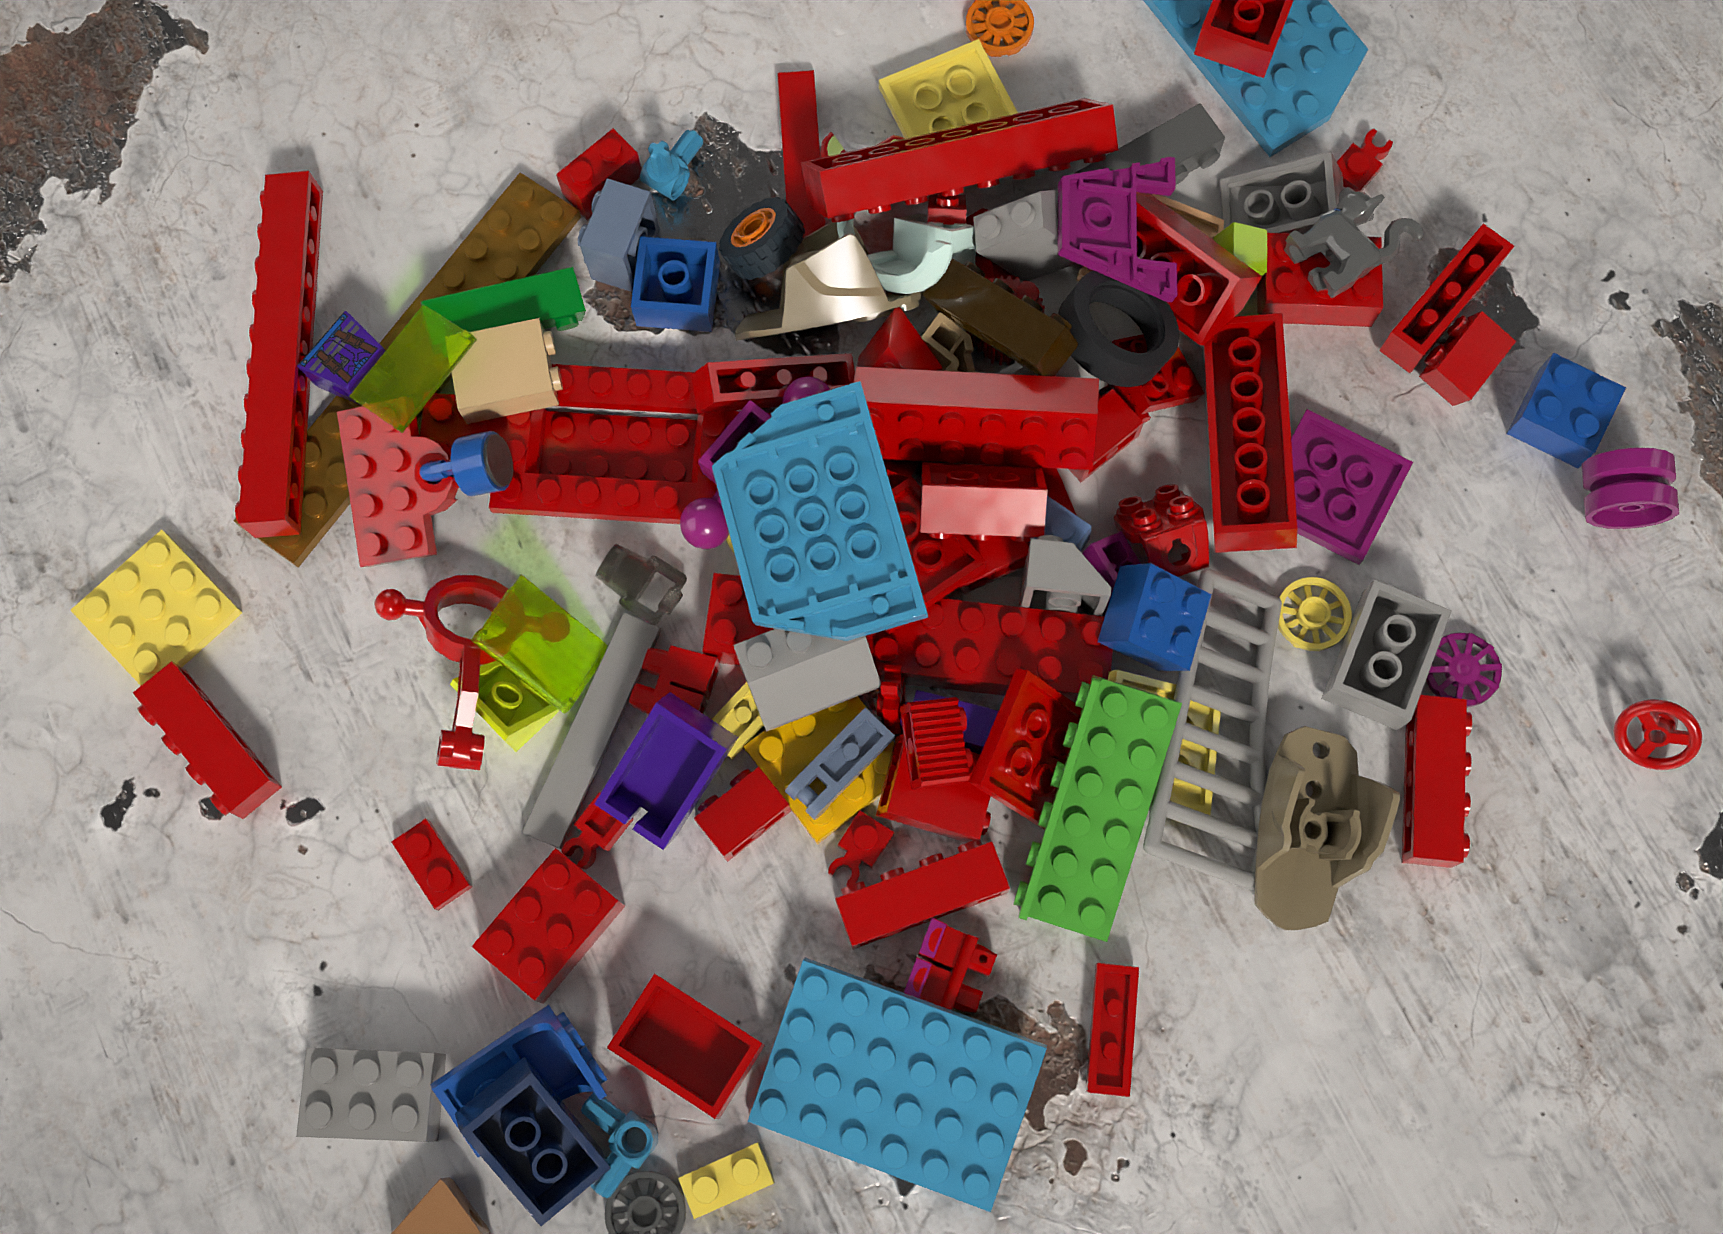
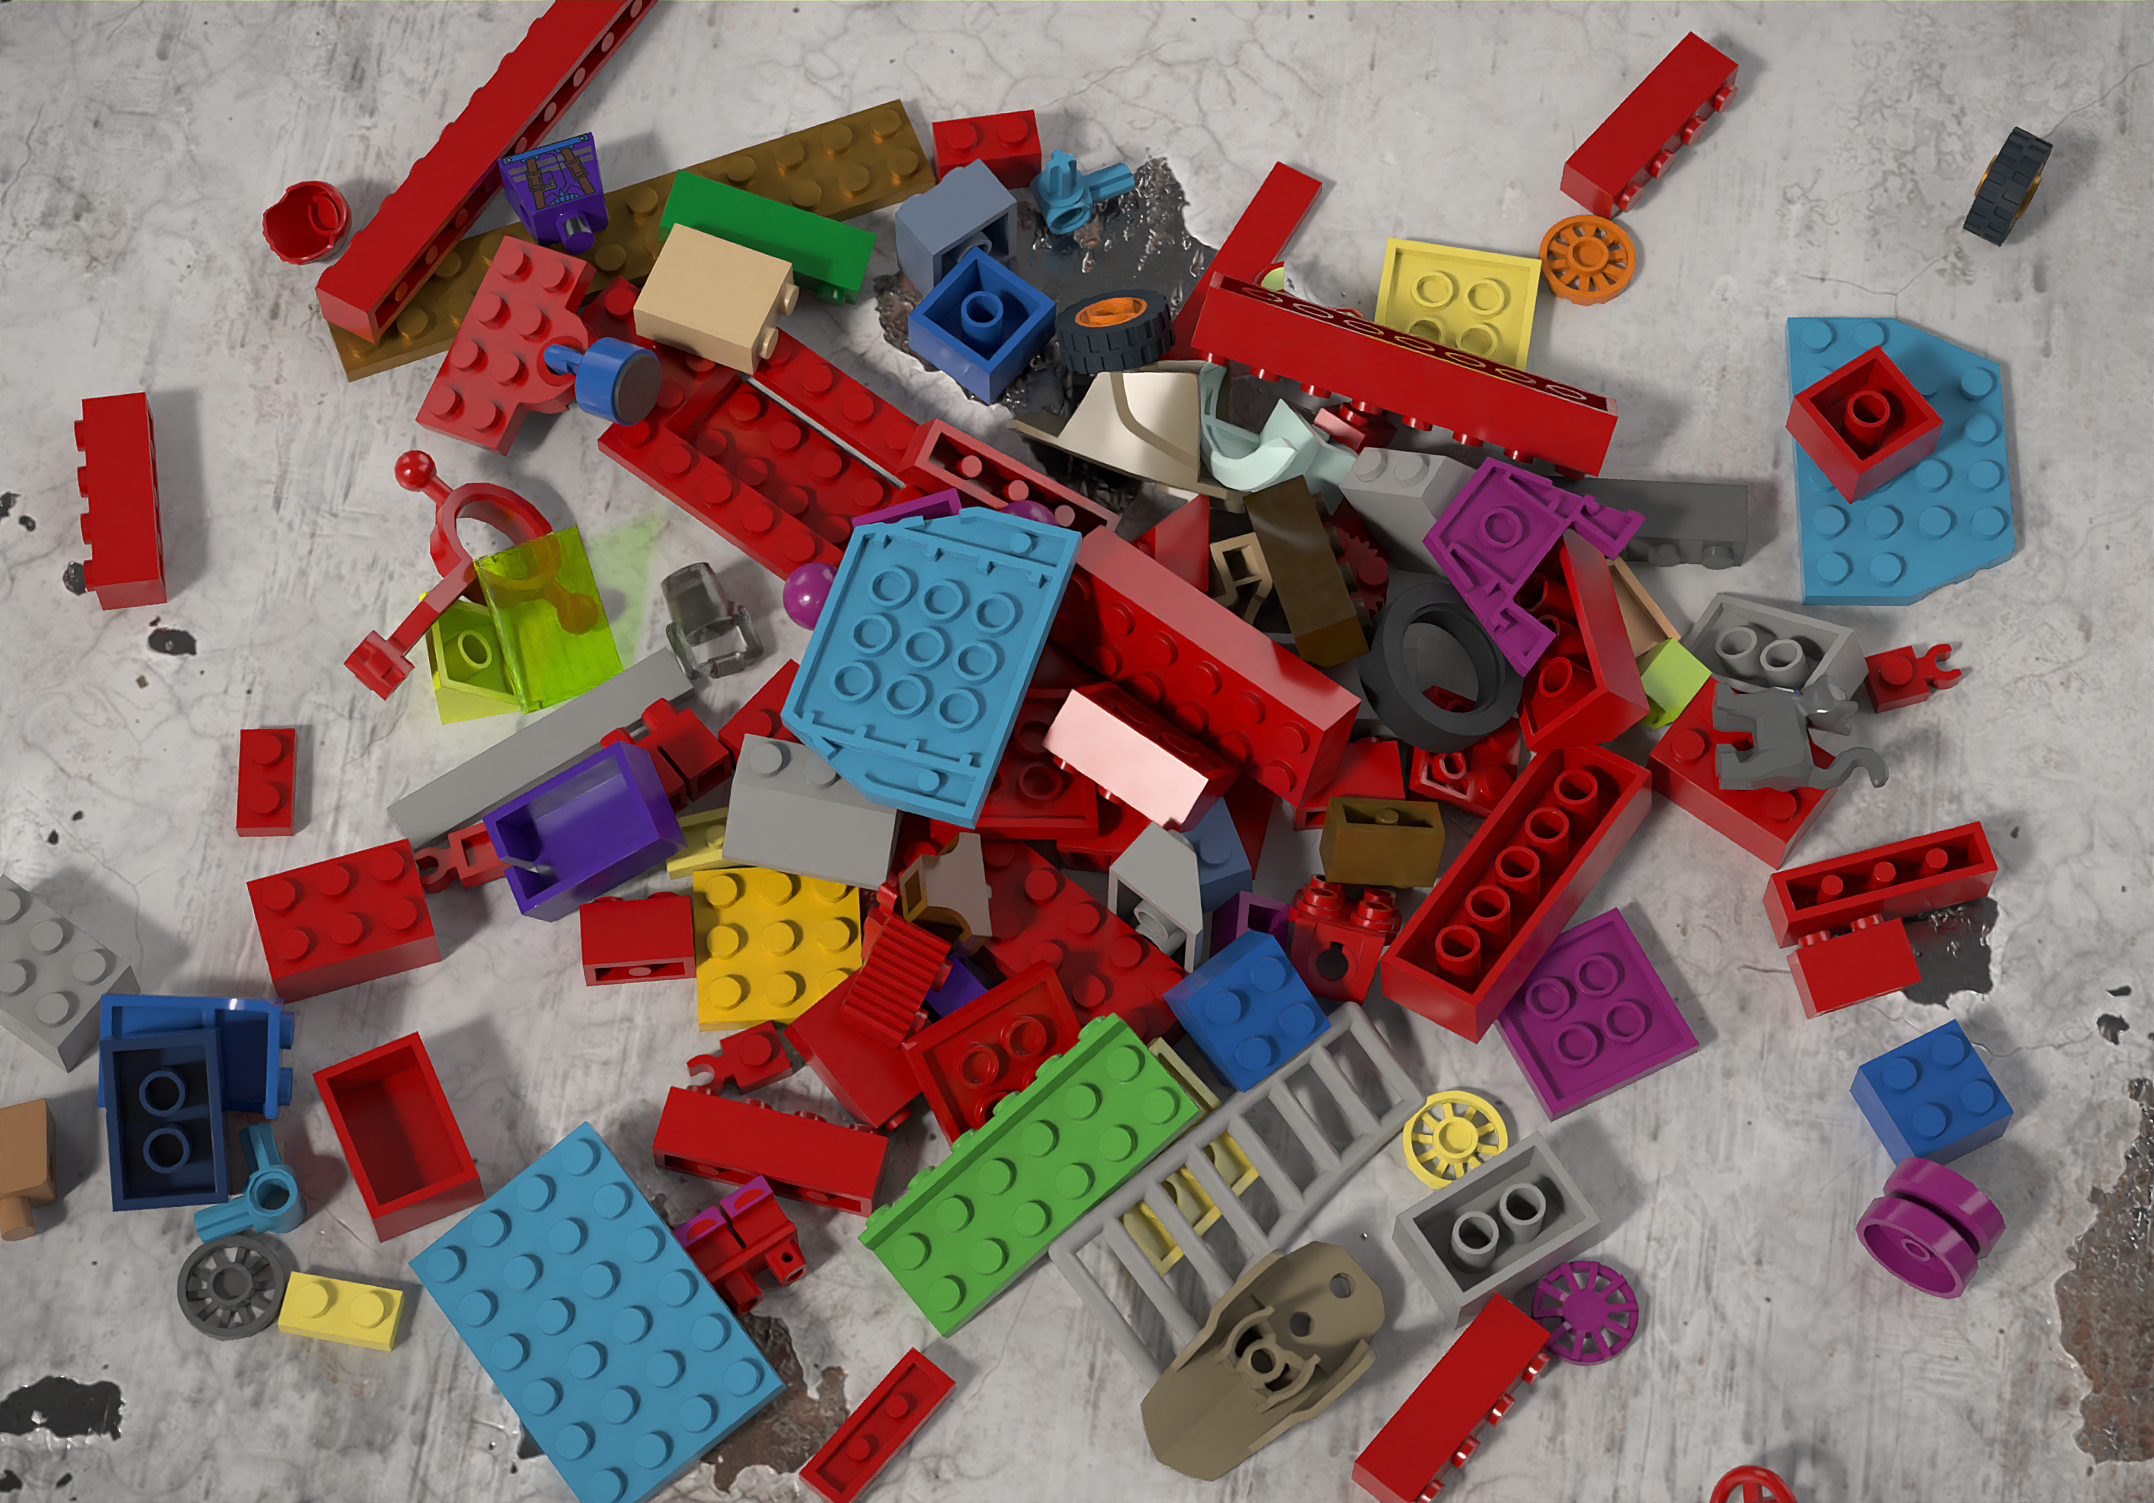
camera: 30 degrees right, 10 degrees down
light yellow plate [70,529,243,686] -> none
clear neon green piece [349,305,477,433] -> none
sand blue plate [785,708,895,820] -> none
none -> red hair [262,180,352,266]
none -> reddish brown brick [899,832,992,959]
none -> pearl gold brick [1319,796,1446,889]

